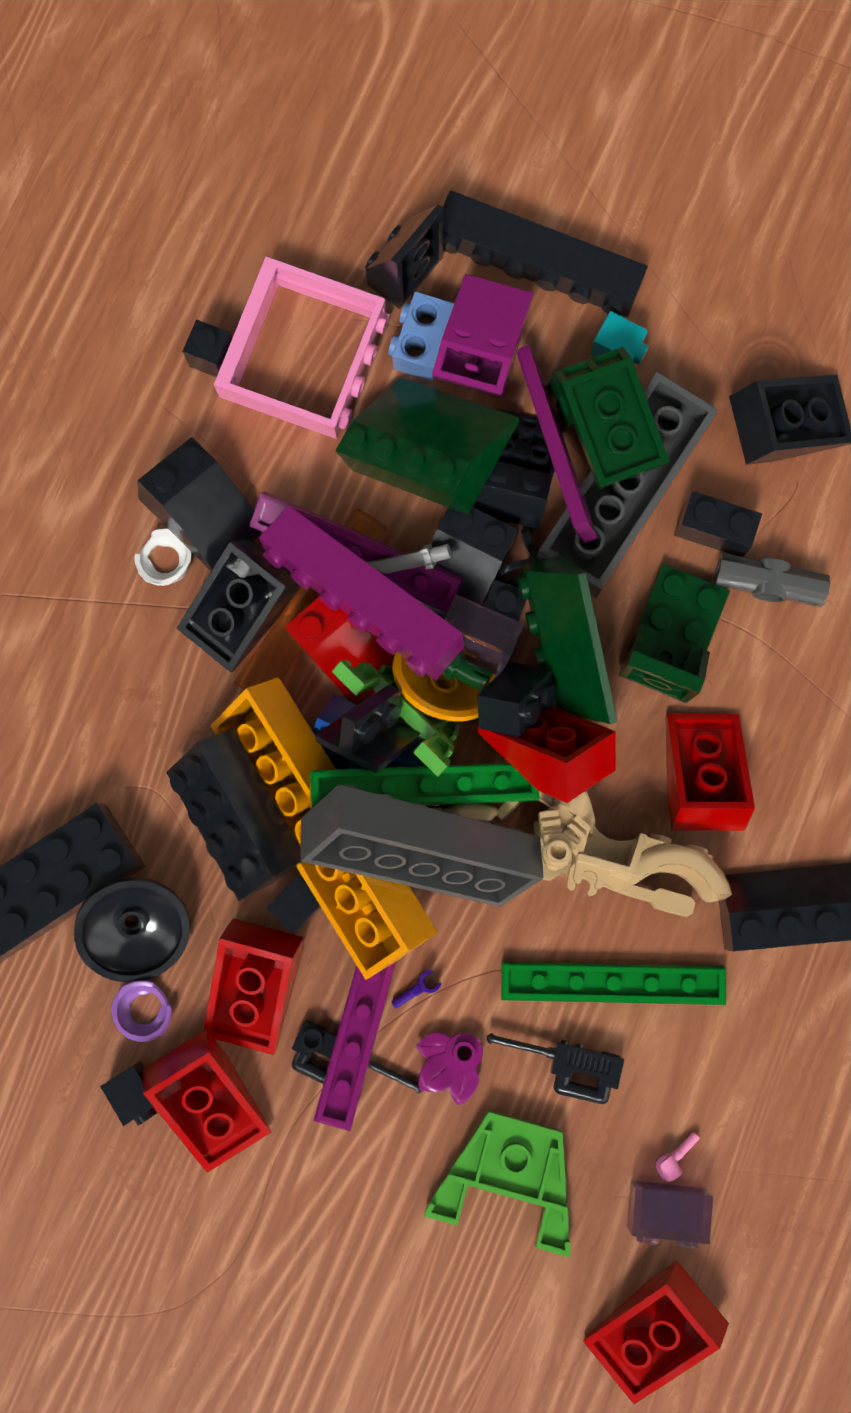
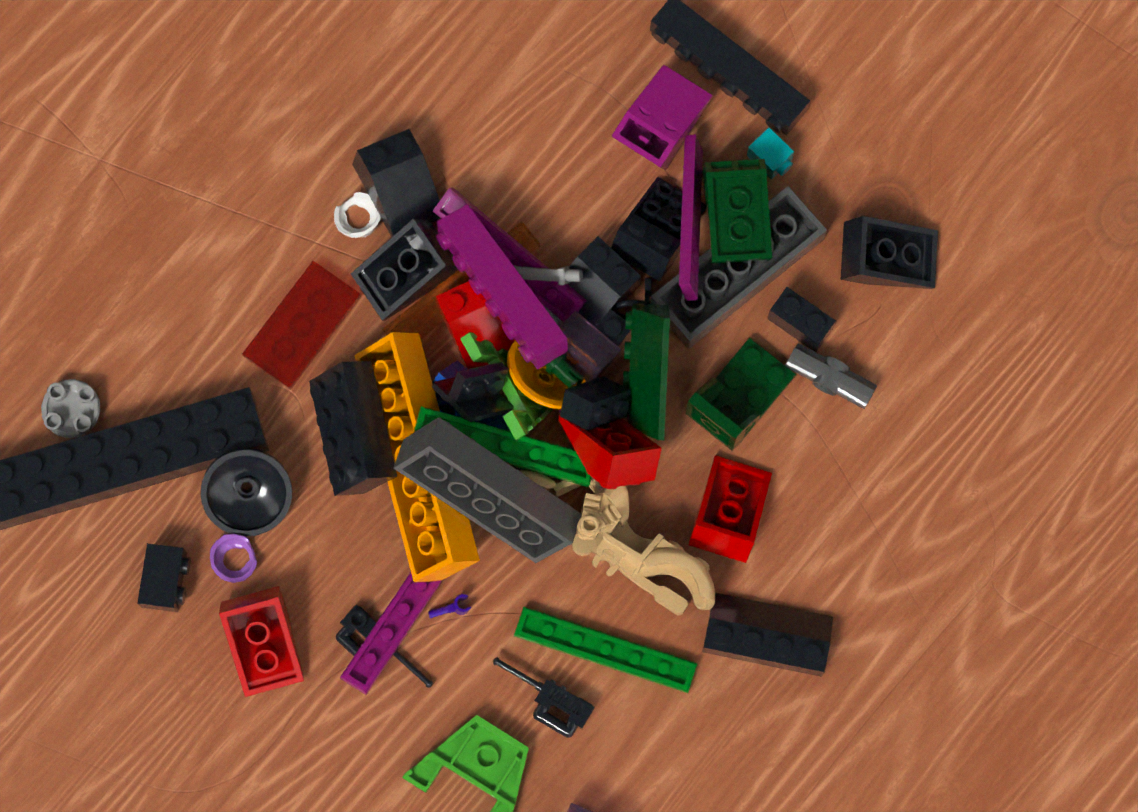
camera: 15 degrees right, 5 degrees down
black brick [100,1061,157,1126] -> none
black brick [182,319,232,377] -> none
red slope [204,918,304,1055] -> none
bright pink window [214,257,390,439] -> none
black brick [266,875,321,934] -> none
dark green slope [335,378,520,515] -> none
black slope [365,204,444,309] -> none
medium blue brick [388,291,454,382] -> none
magenta plate [416,1032,483,1105] -> none
bright pink hand [656,1132,700,1182] -> none
none -> black brick [137,543,191,612]
none -> clear red tile [242,261,361,390]

